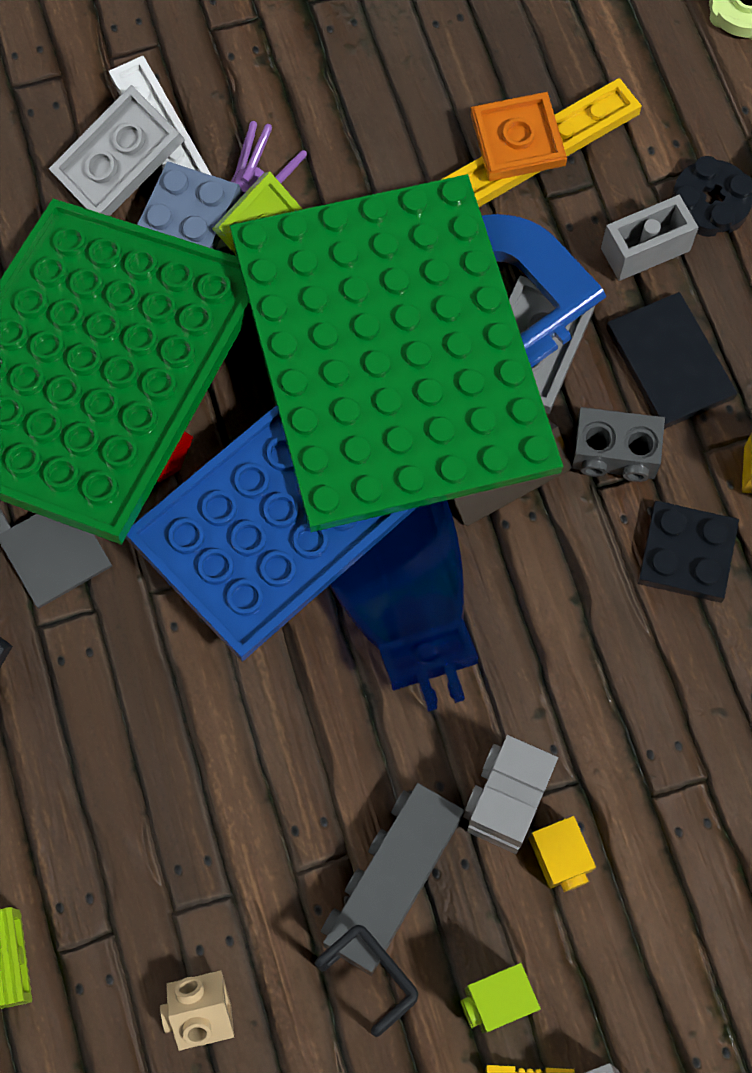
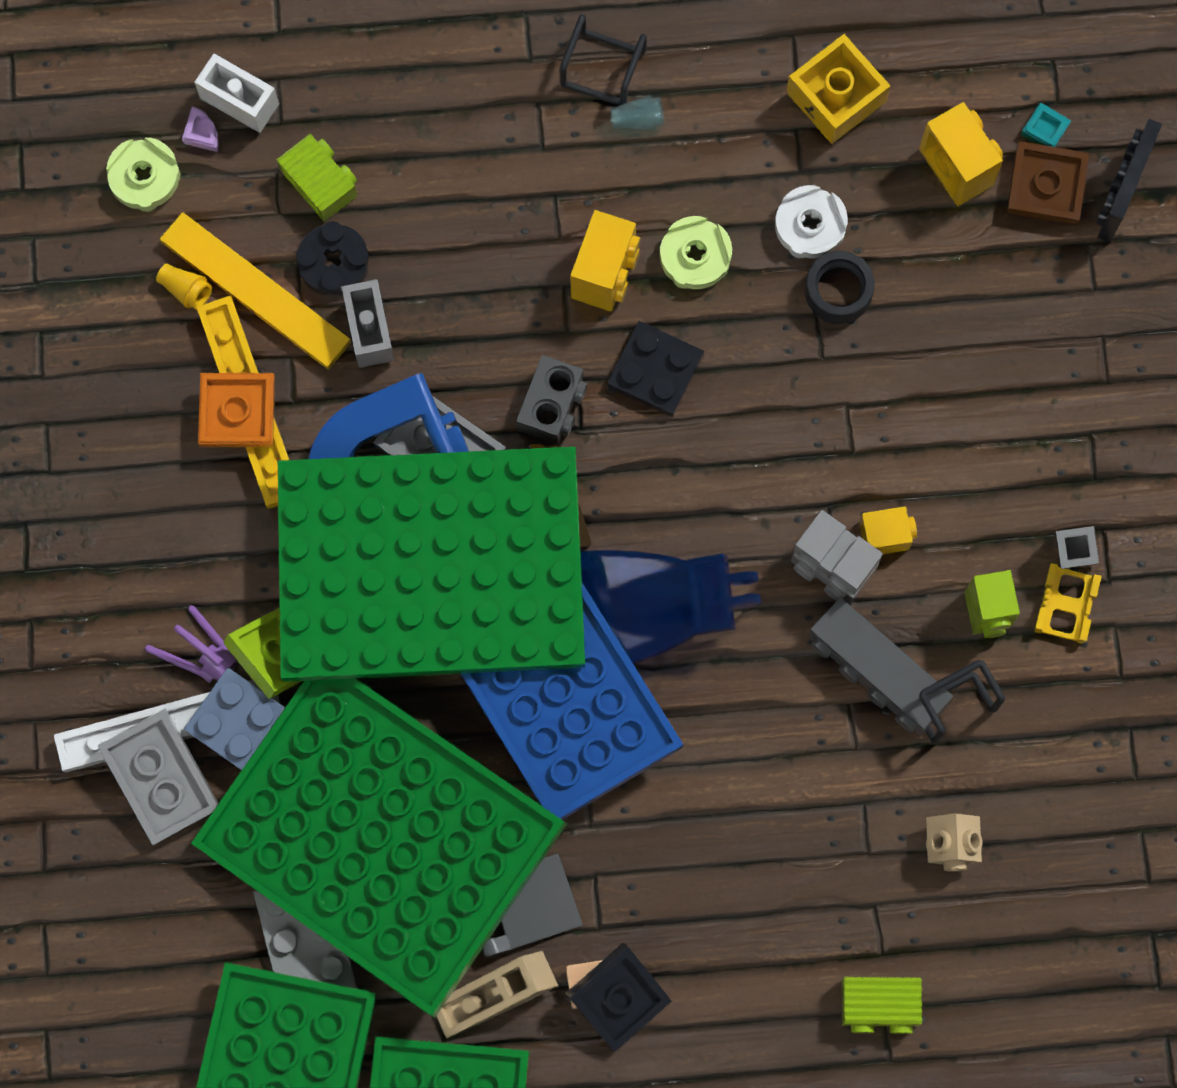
camera: 80 degrees left, 5 degrees up
black tile [606,292,738,429] -> none
none -> yellow cone [156,264,212,310]
none -> yellow tile [160,212,351,370]

